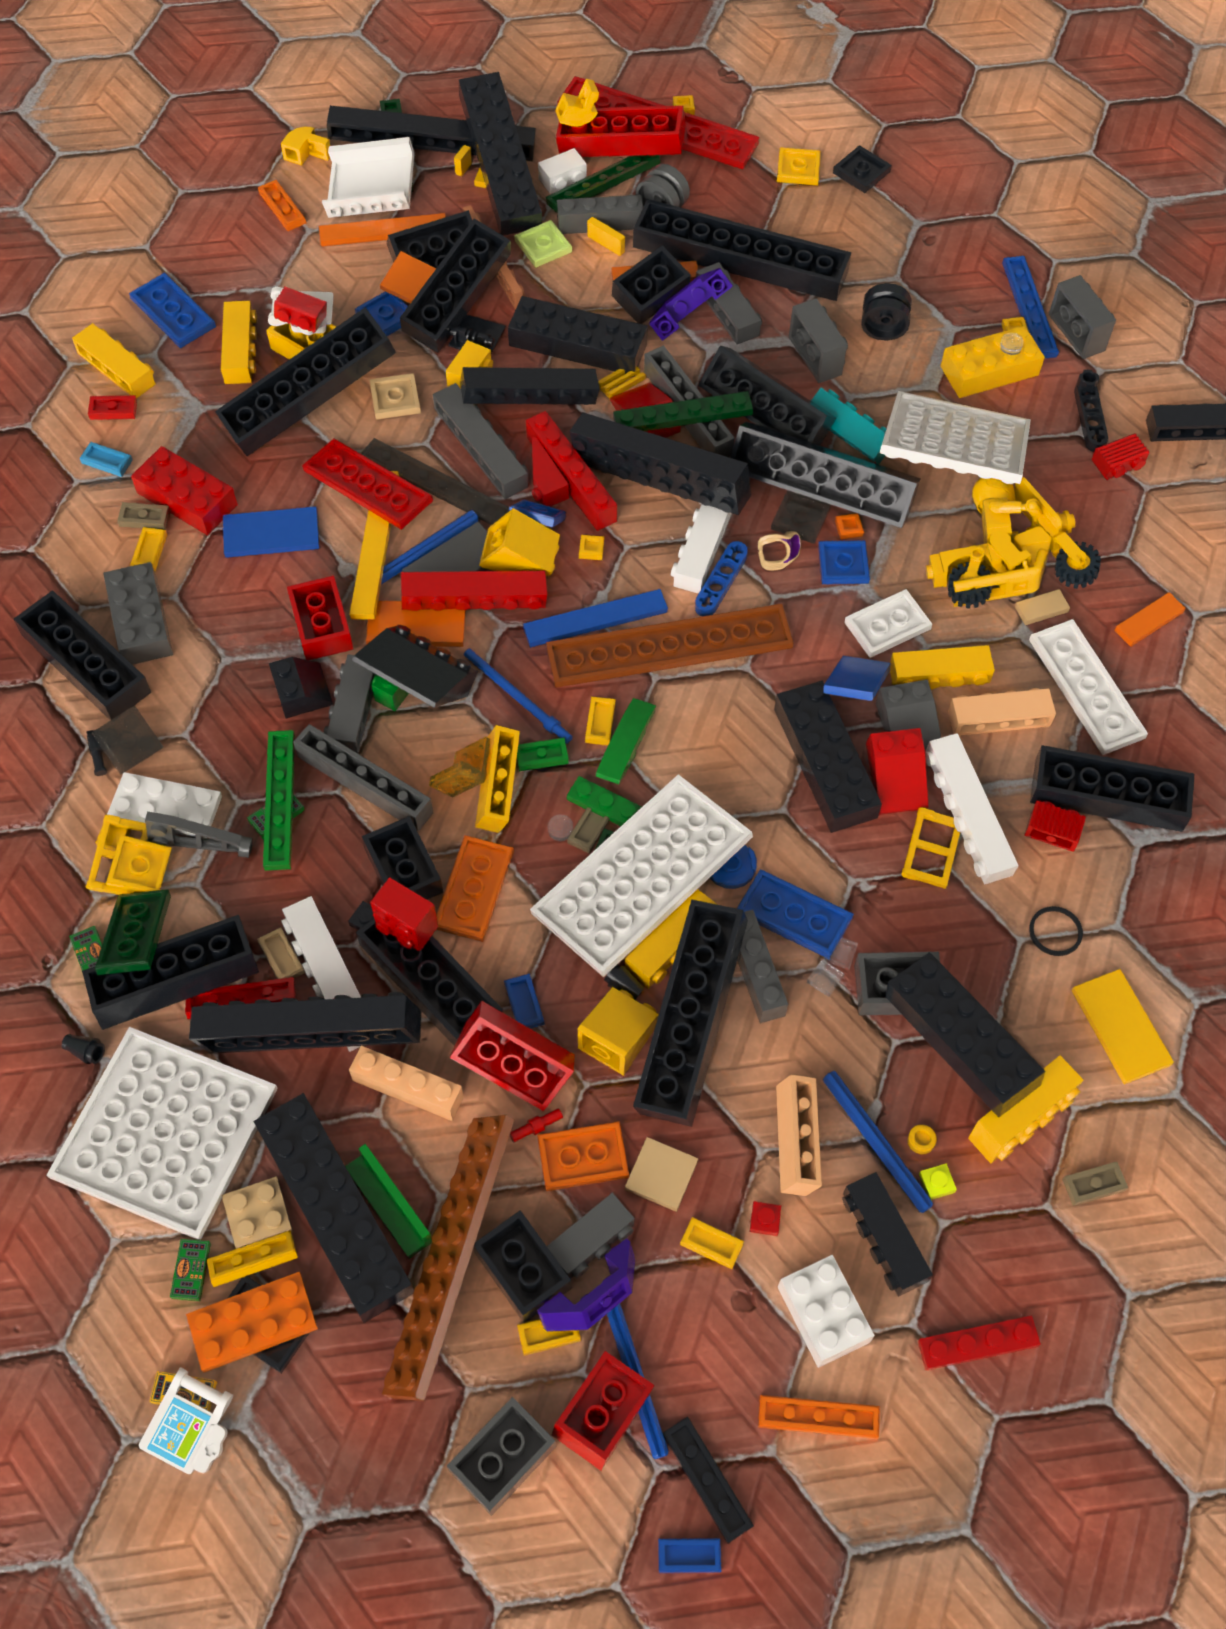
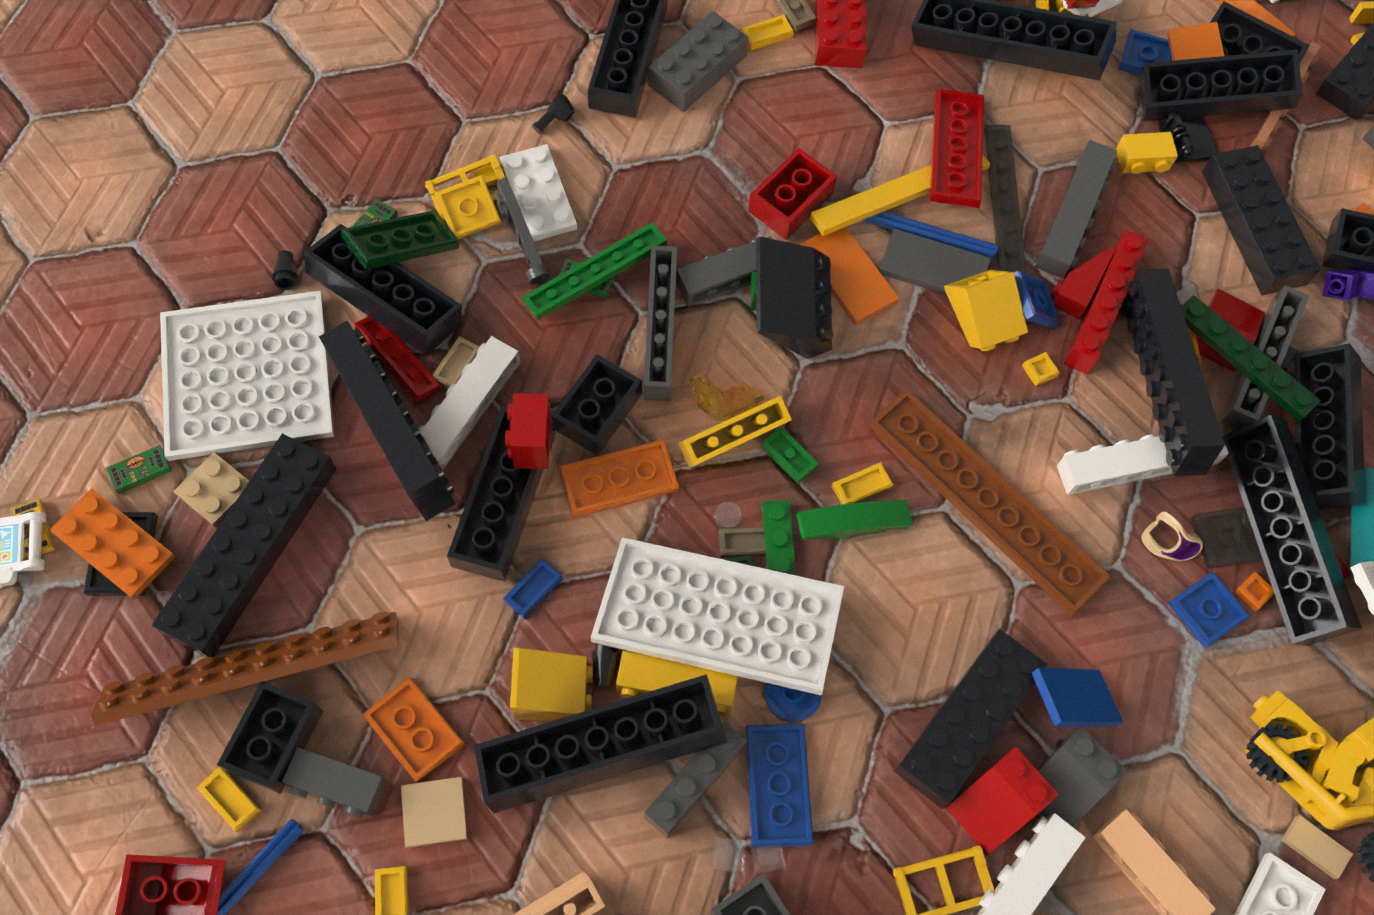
camera: 55 degrees right, 5 degrees up
clear smoke plate [91,705,164,775] -> none
yellow tile [207,1230,298,1287] -> none
blue tile [223,507,320,558] -> none
black slope [269,657,333,719] -> none
green fence [345,1144,432,1259] -> none
light nougat brick [349,1046,464,1121] -> none
tan plate [369,373,421,420] -> none
red brick [401,571,547,611] -> none
dark grey brick [447,1397,556,1516] -> none
red slope [450,1001,575,1111] -> none
black brick [460,367,599,405] -> none
blue bar [464,648,573,744] -> none
red bar [509,1108,563,1143] -> none
yellowish green tile [514,220,572,268] -> none
blue tile [523,589,668,648] -> none
dark purple slope [537,1238,635,1331] -> none
yellow tile [598,367,646,399] -> none
blue beam [695,541,748,617] -> none
white plate [844,589,932,658] -> none
yellow brick [890,645,995,689] -> none

